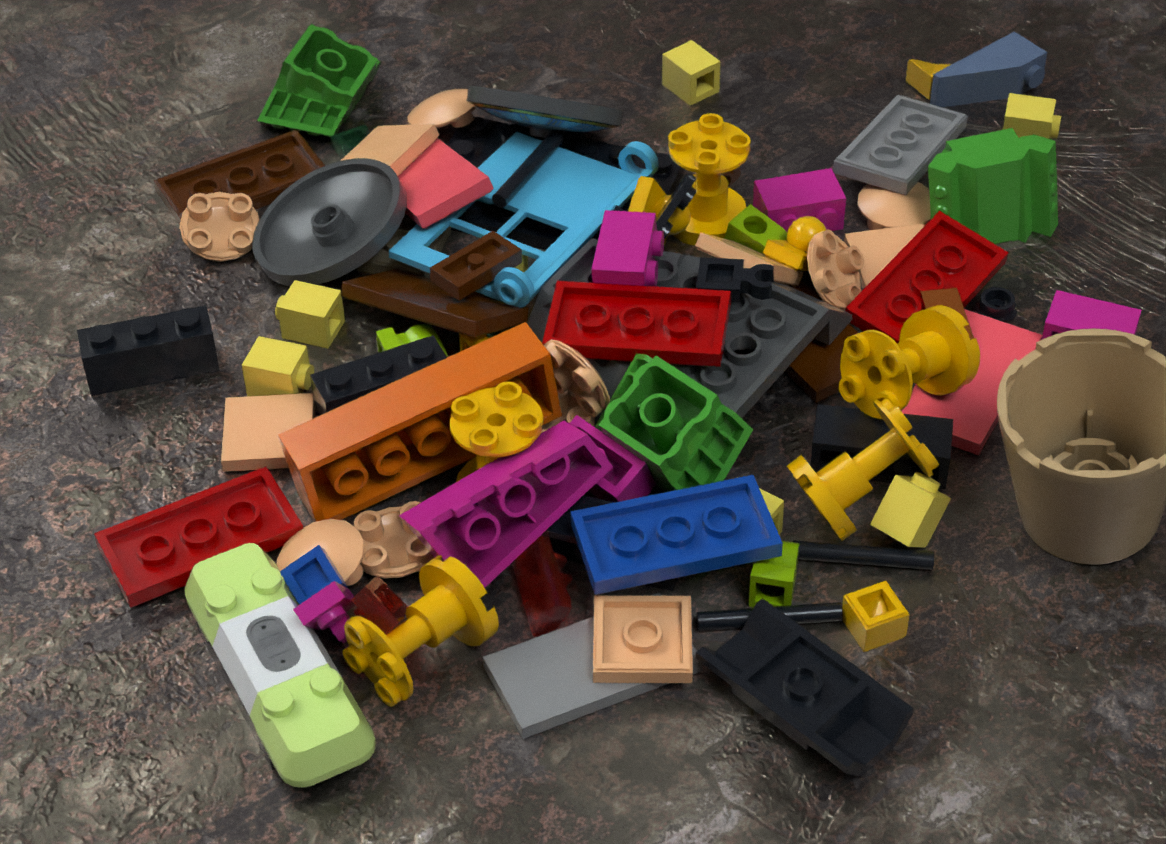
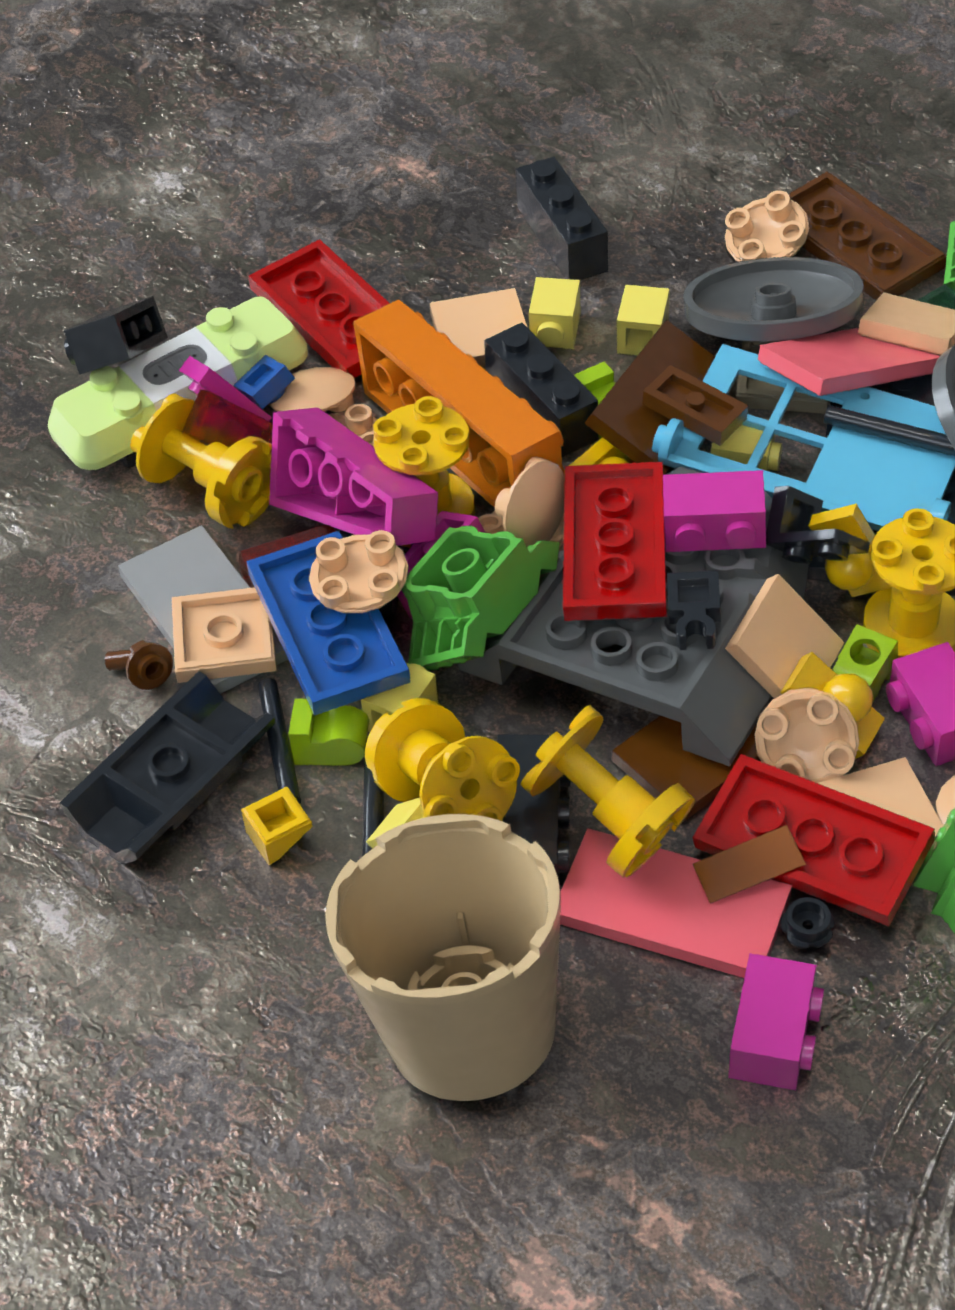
camera: 85 degrees right, 5 degrees up
none -> black brick [64,296,168,375]
none -> reddish brown plate [105,640,173,690]
none -> light nougat dish [309,530,409,613]

